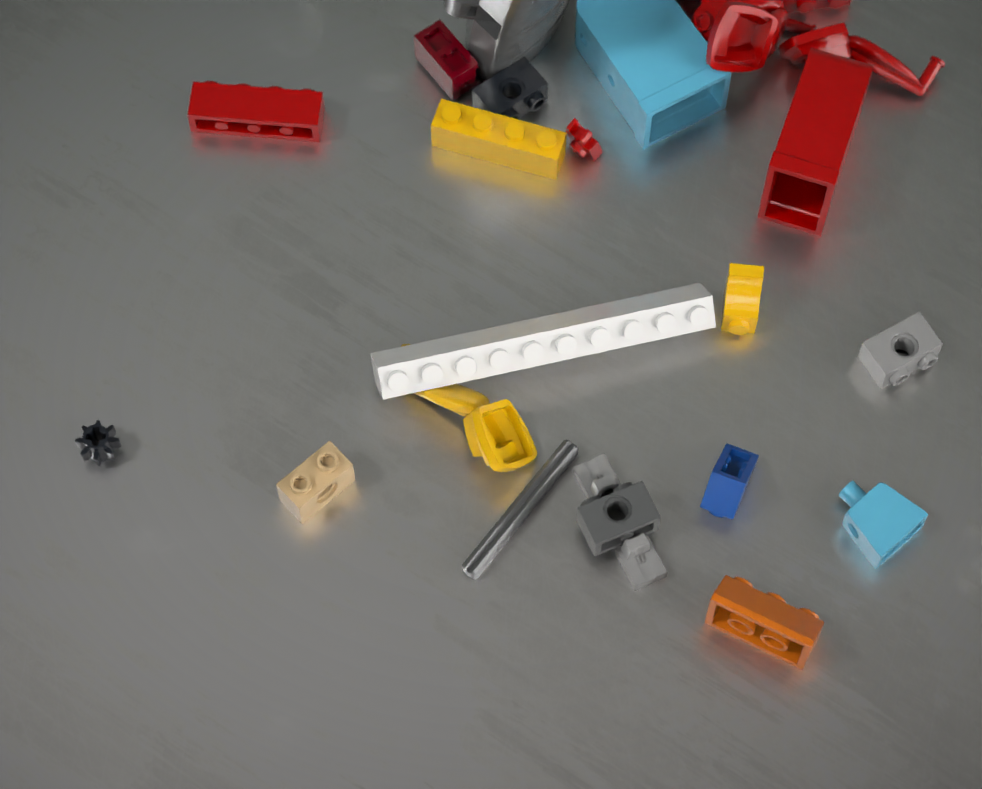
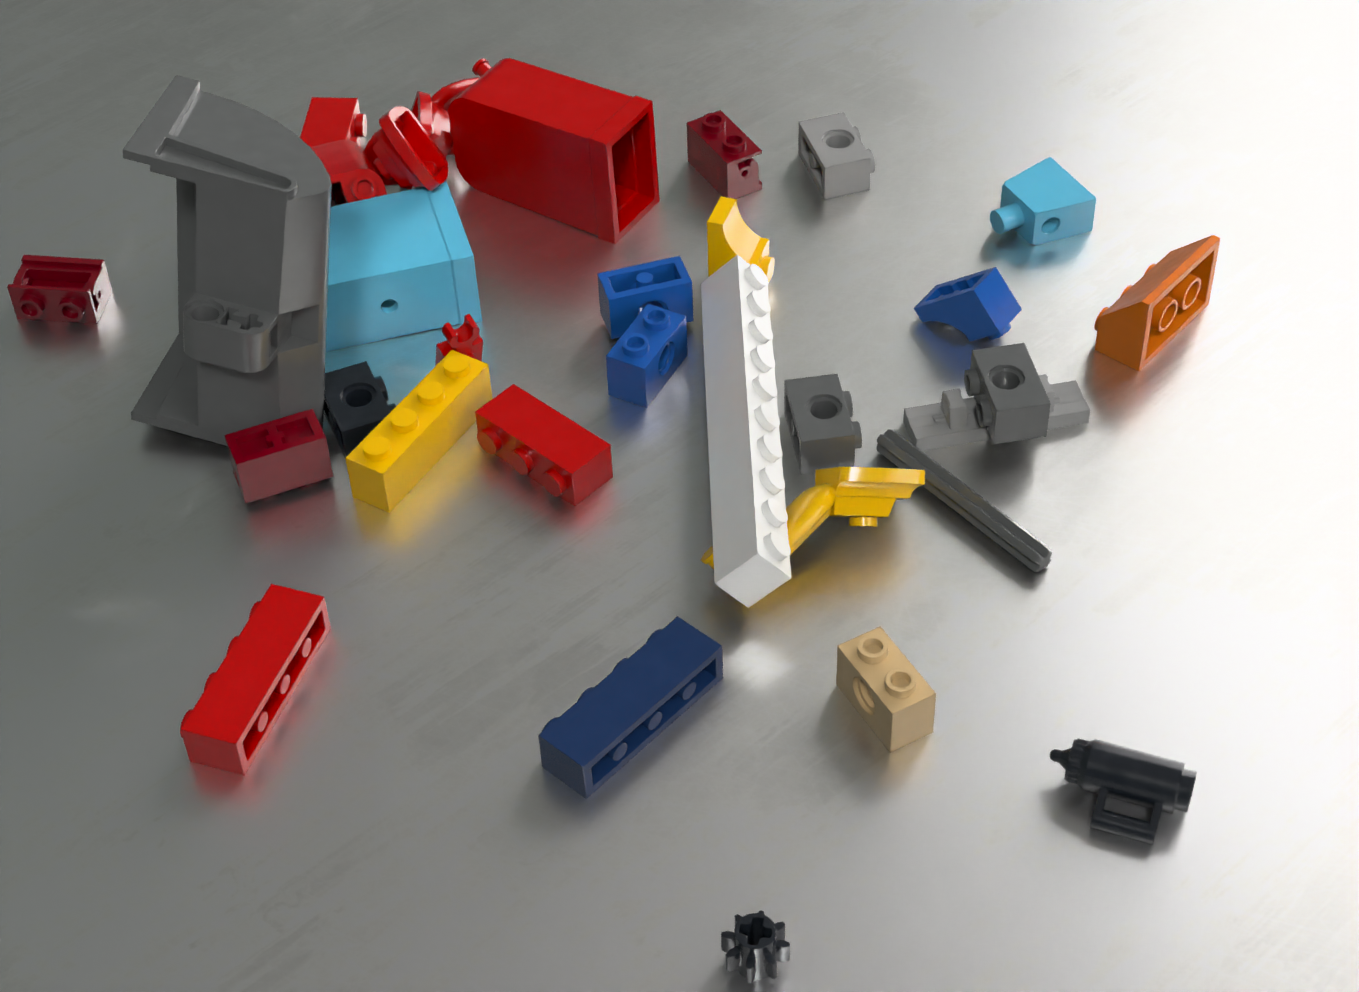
camera: 75 degrees left, 20 degrees down
none -> red brick [475,384,613,506]
none -> dark blue brick [538,616,723,799]
none -> blue brick [597,256,694,339]
none -> blue brick [606,304,688,408]
none -> dark red hinge [686,110,762,199]
none -> dark grey brick [784,374,862,474]
none -> black piece [1049,739,1197,845]

